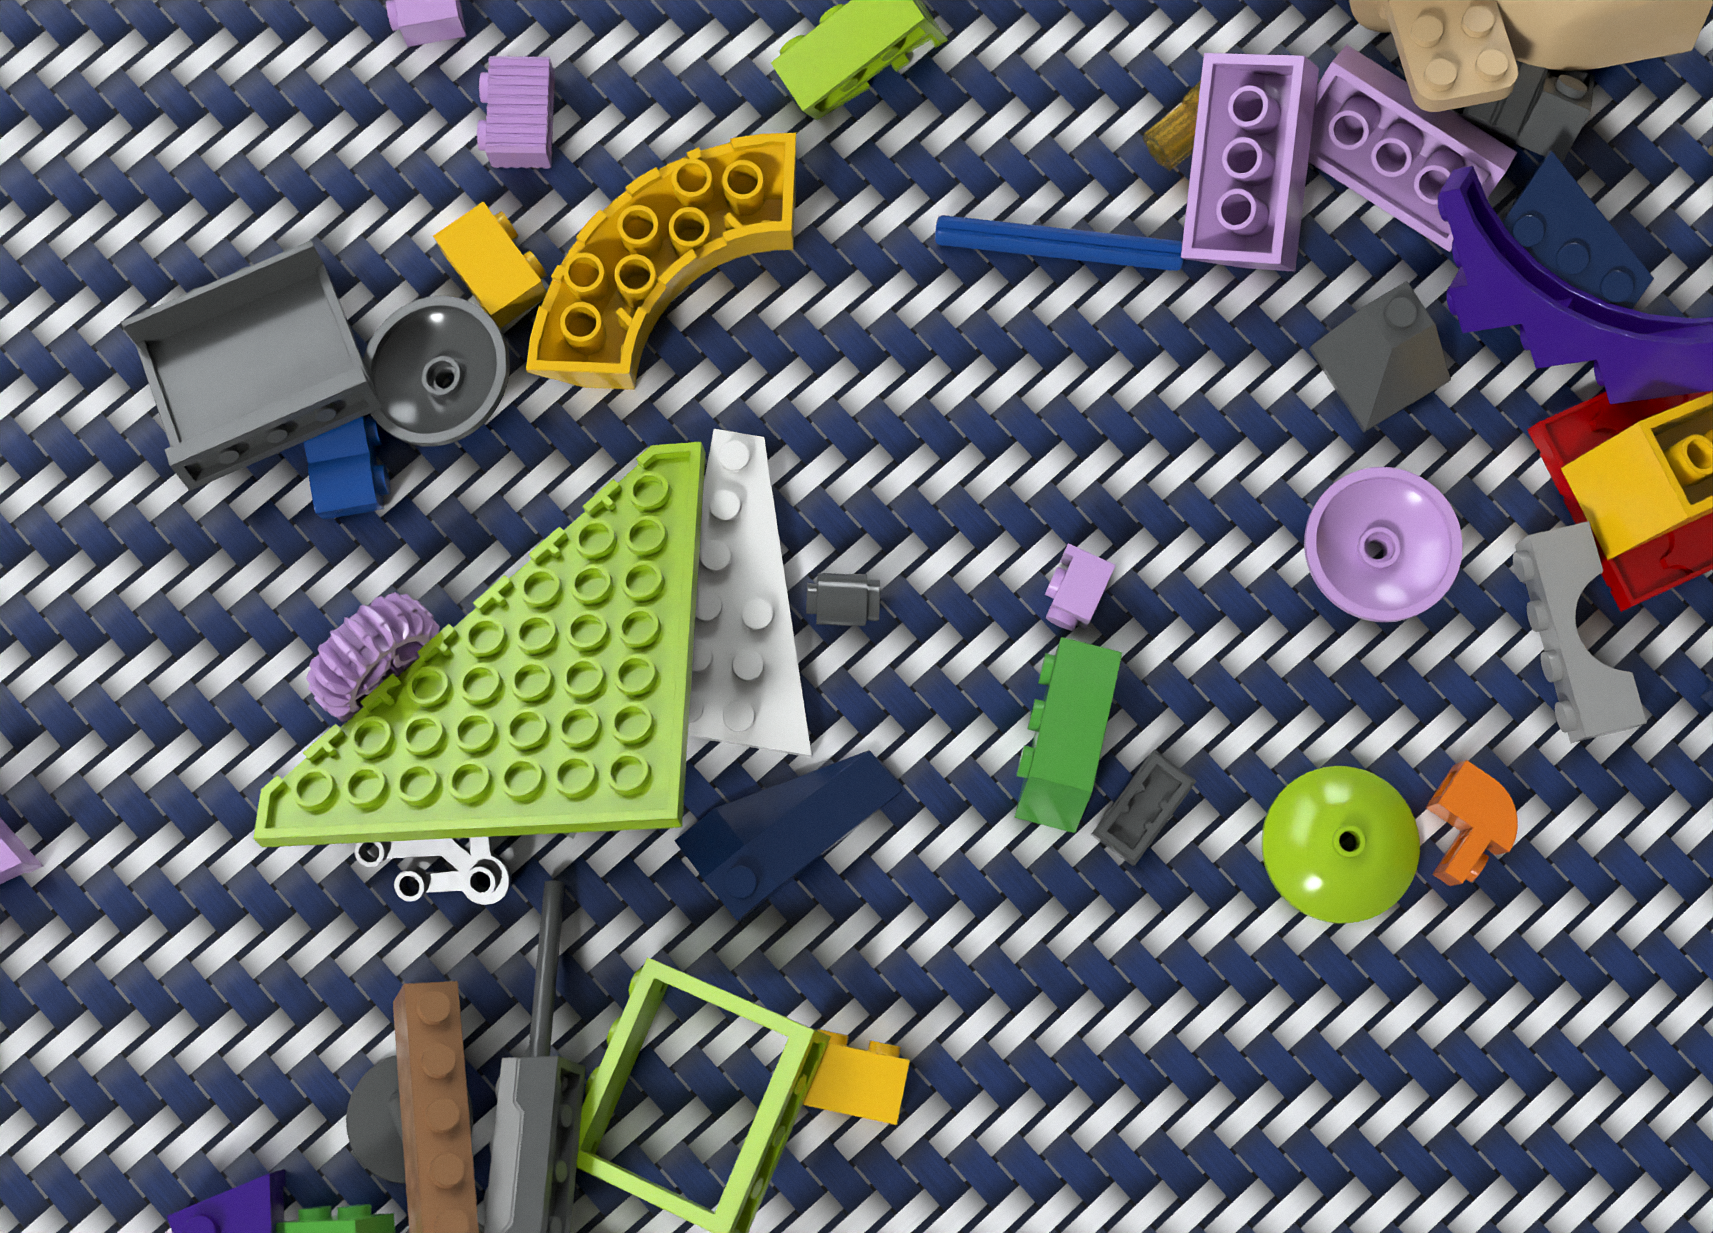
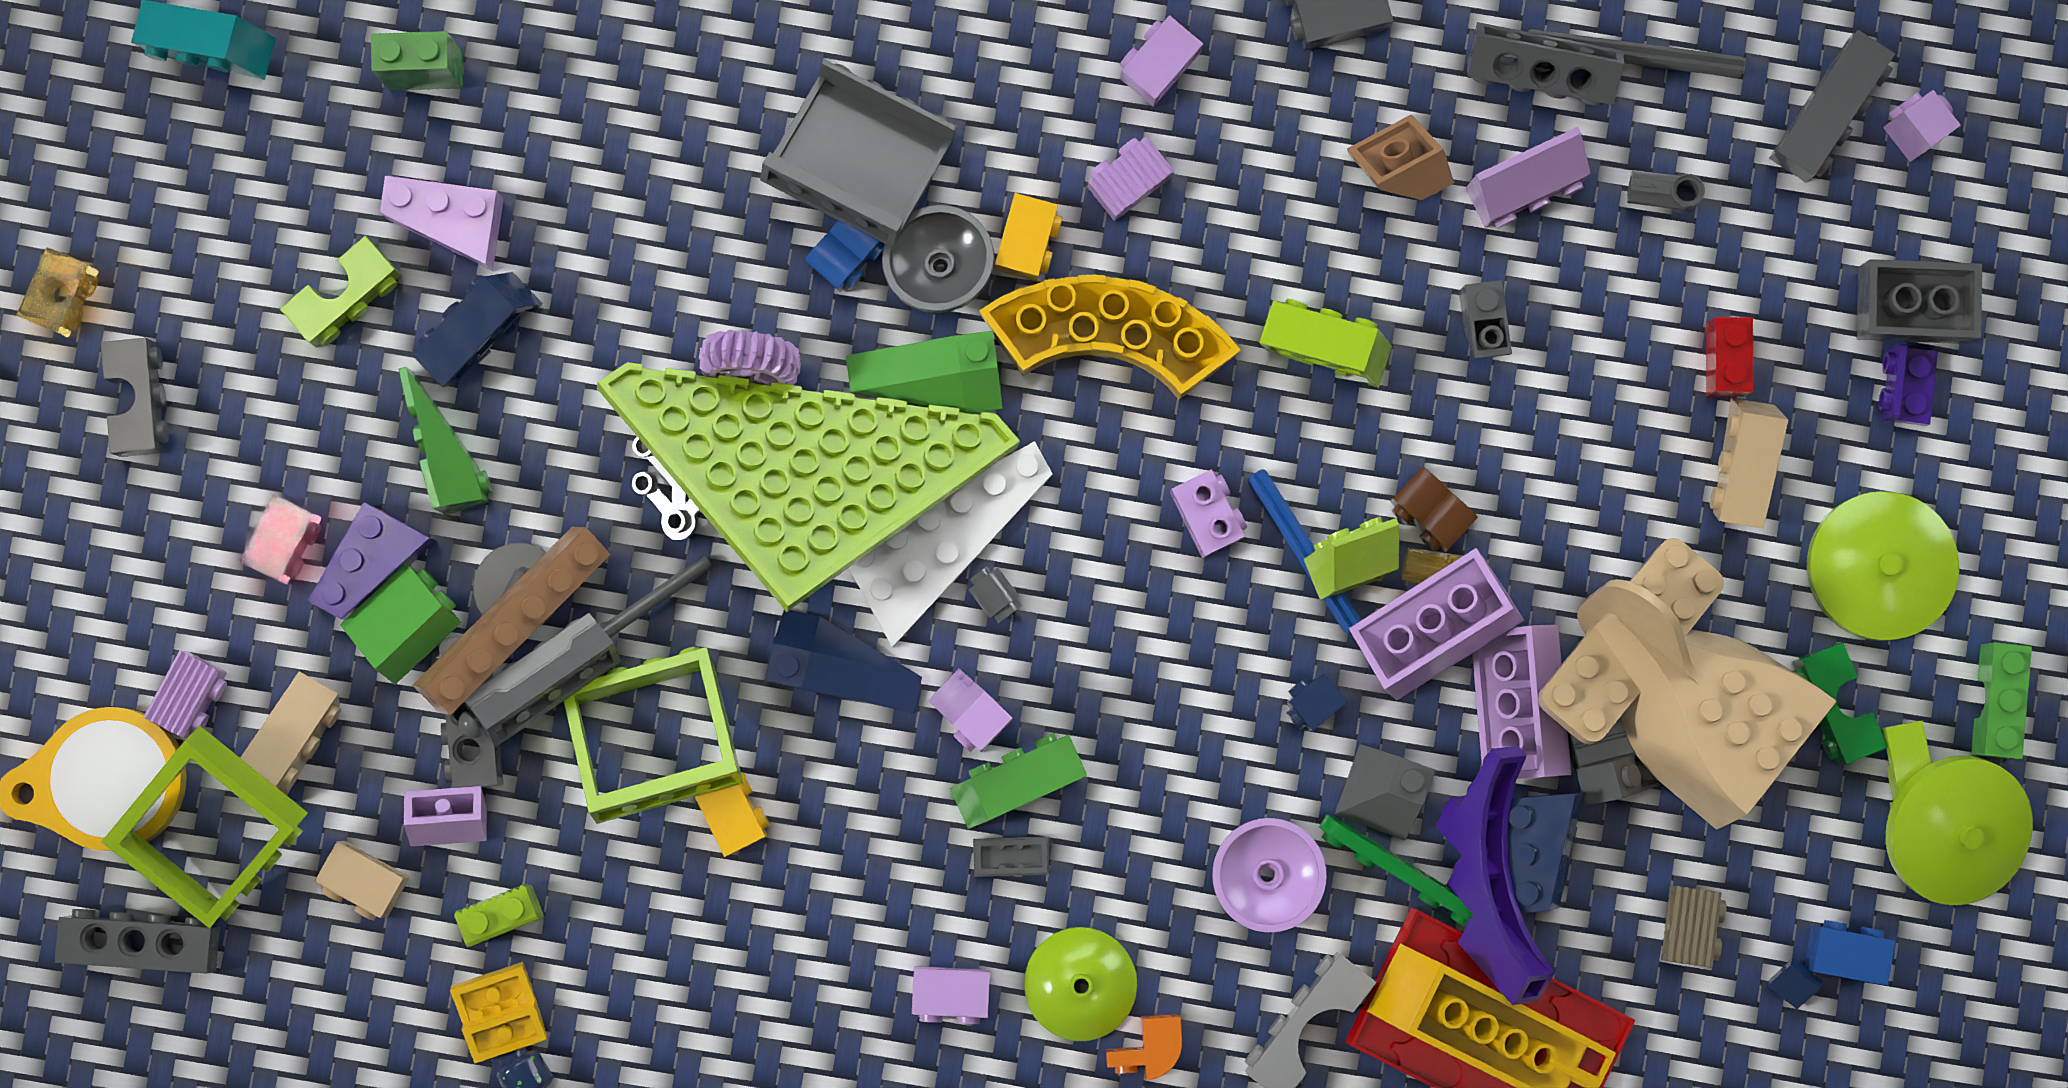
camera: 45 degrees right, 5 degrees up
lavender brick [1045,543,1116,631] -> none
none -> bright green wedge [398,366,492,515]
none -> dark blue wedge [412,272,543,387]
none -> bright green wedge [846,330,1003,414]
none -> lavender brick [912,966,990,1024]
none -> lavender wedge [928,669,1013,752]
none -> lavender brick [1170,469,1247,559]
none -> dark blue brick [1285,673,1347,731]
none -> lime slope [1304,517,1399,600]
none -> green piece [1319,814,1473,927]
none -> reddish brown brick [1390,466,1478,552]

